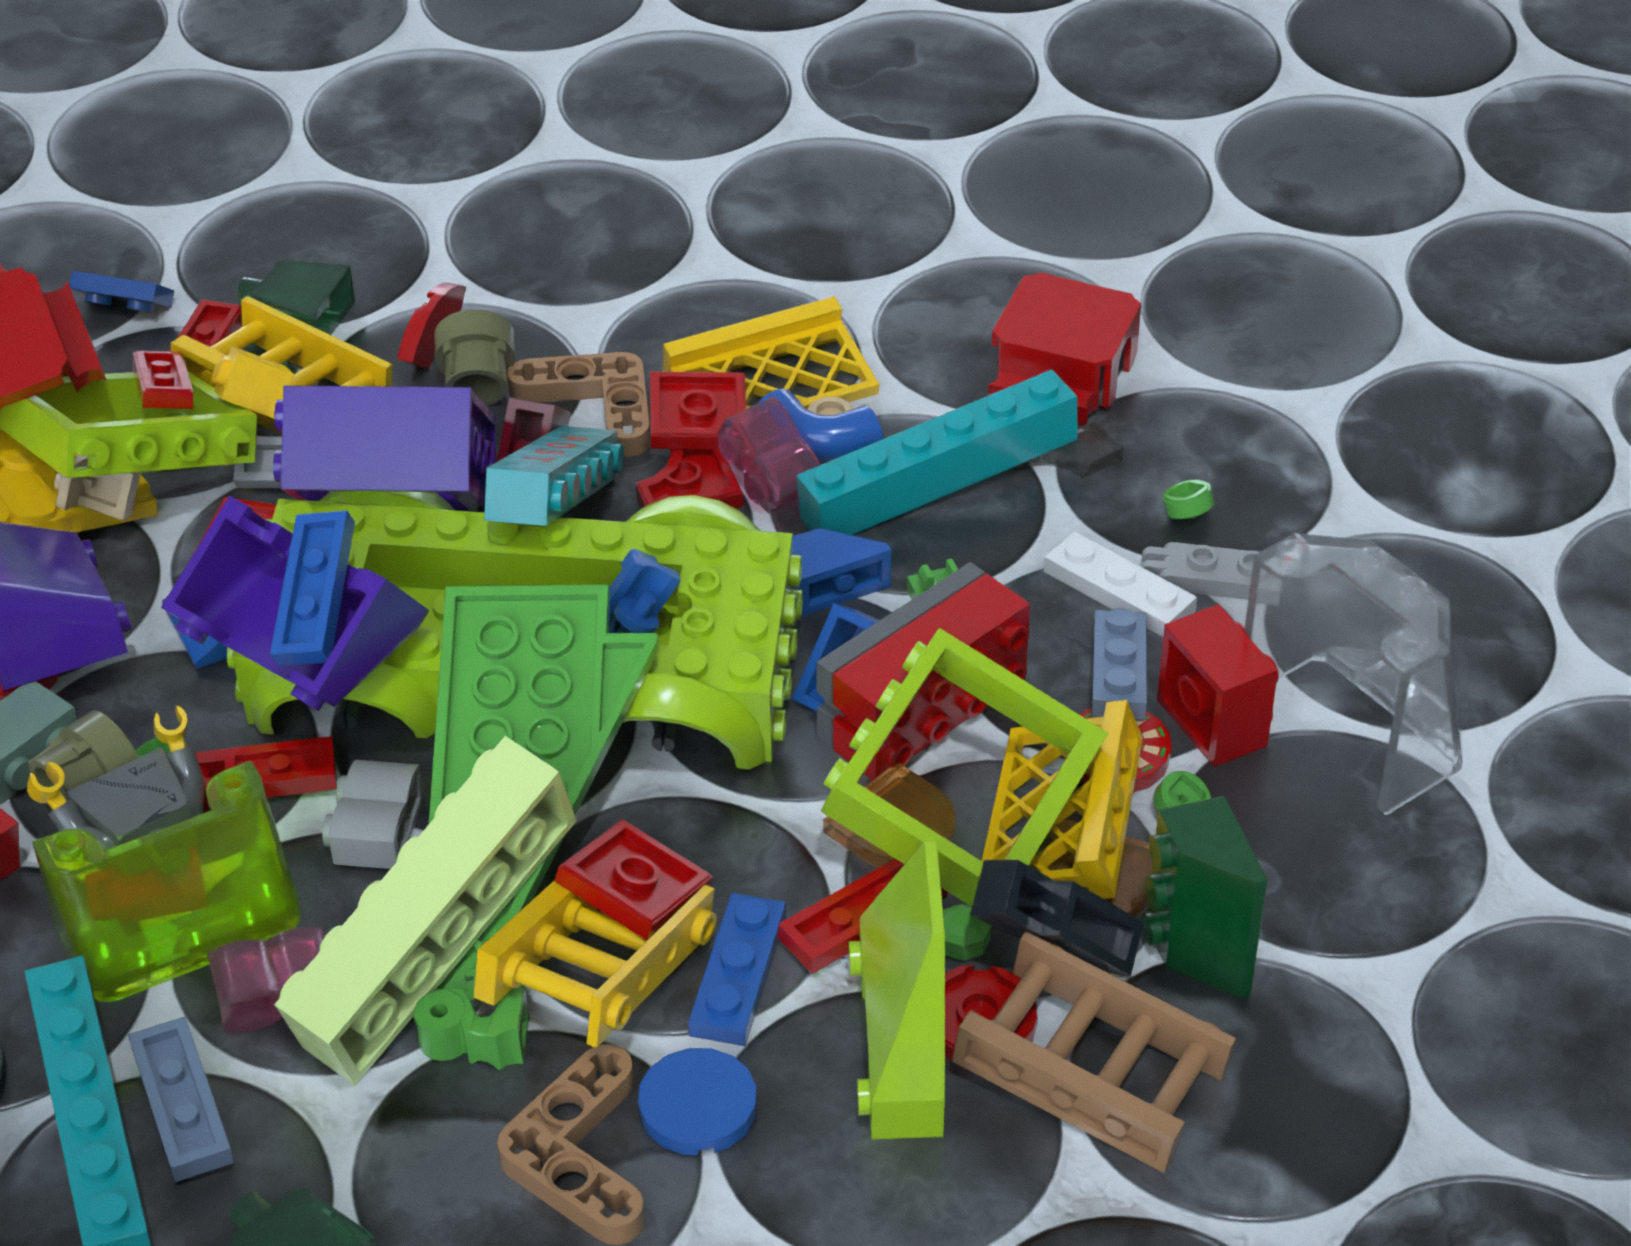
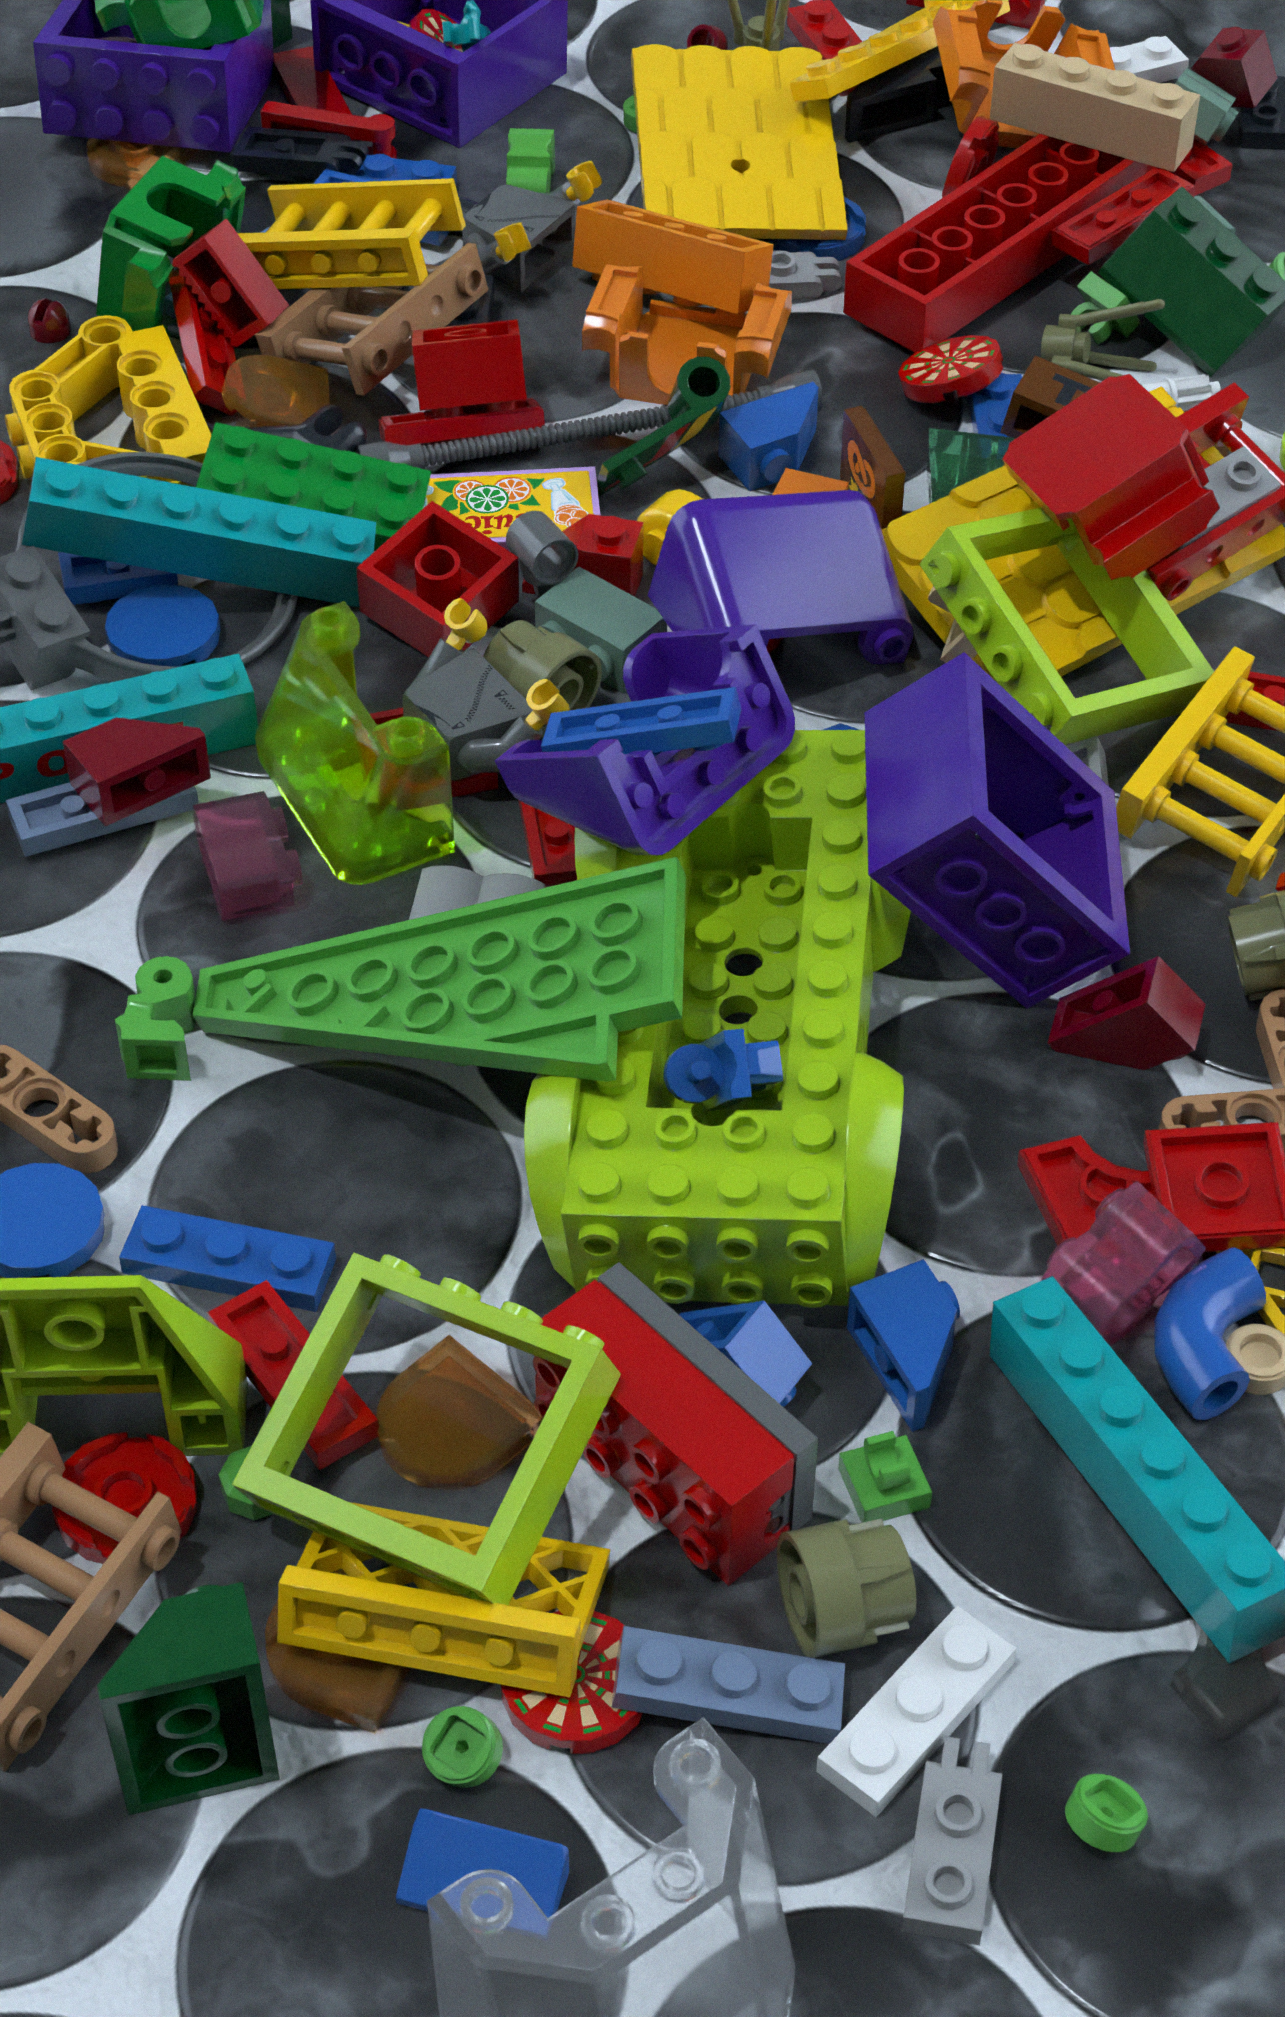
camera: 90 degrees right, 5 degrees up
red tile [133,351,194,409] -> none
yellow brick [211,346,294,419] -> none
yellowish green brick [274,736,577,1086] -> none
yellow fence [474,880,717,1048] -> none
teal brick [484,426,624,526] -> none
red tile [555,819,713,940] -> none
black slope [970,860,1144,976] -> none
red brick [1157,604,1279,767] -> none
none -> dark red slope [63,717,211,827]
none -> blue slope [396,1808,569,1943]
none -> olive piece [777,1519,916,1658]

